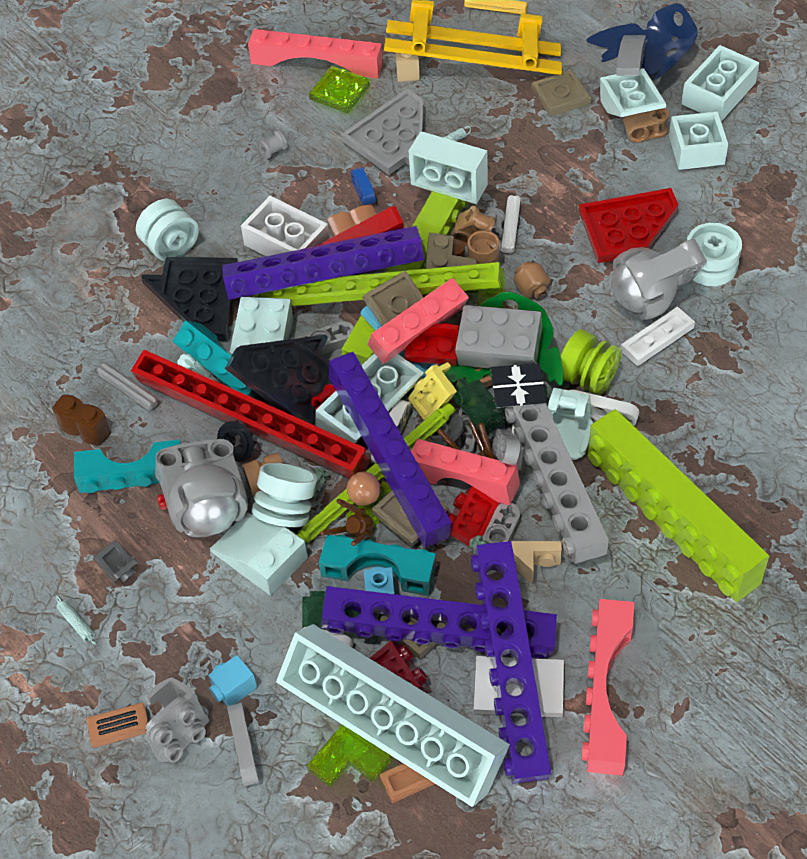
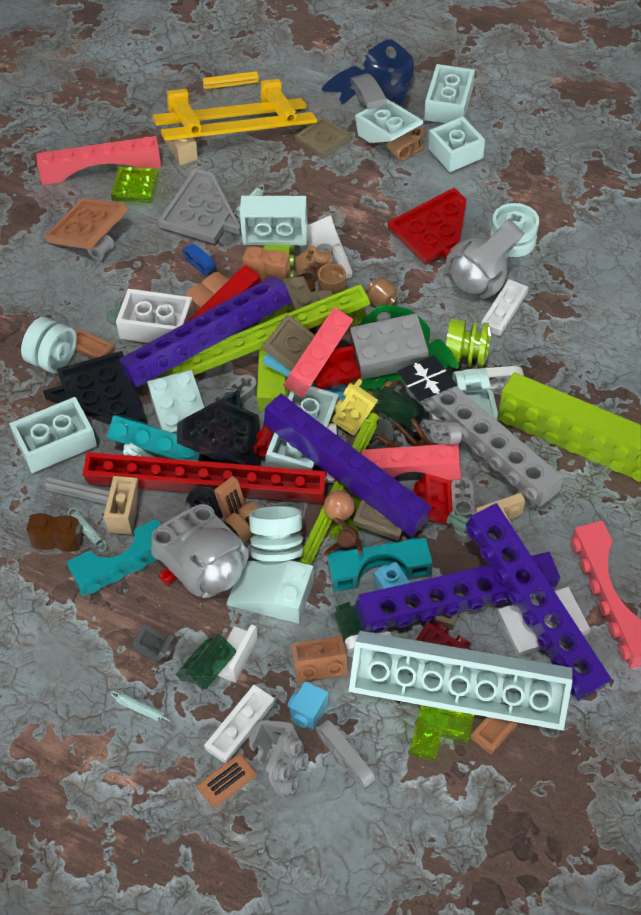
camera: 25 degrees left, 0 degrees up
none -> light aqua brick [9,397,97,474]
none -> nougat plate [44,198,128,249]
none -> light aqua piece [68,508,106,551]
none -> nougat tile [75,328,115,359]
none -> tan slope [104,476,138,535]
none -> clear green bracket [175,633,236,690]
none -> white plate [204,685,275,763]
none -> white panel [212,624,258,683]
none -> nougat tile [214,476,245,519]
none -> nougat brick [243,246,290,281]
none -> nougat bracket [291,636,348,683]
none -> white sticker [299,215,340,253]

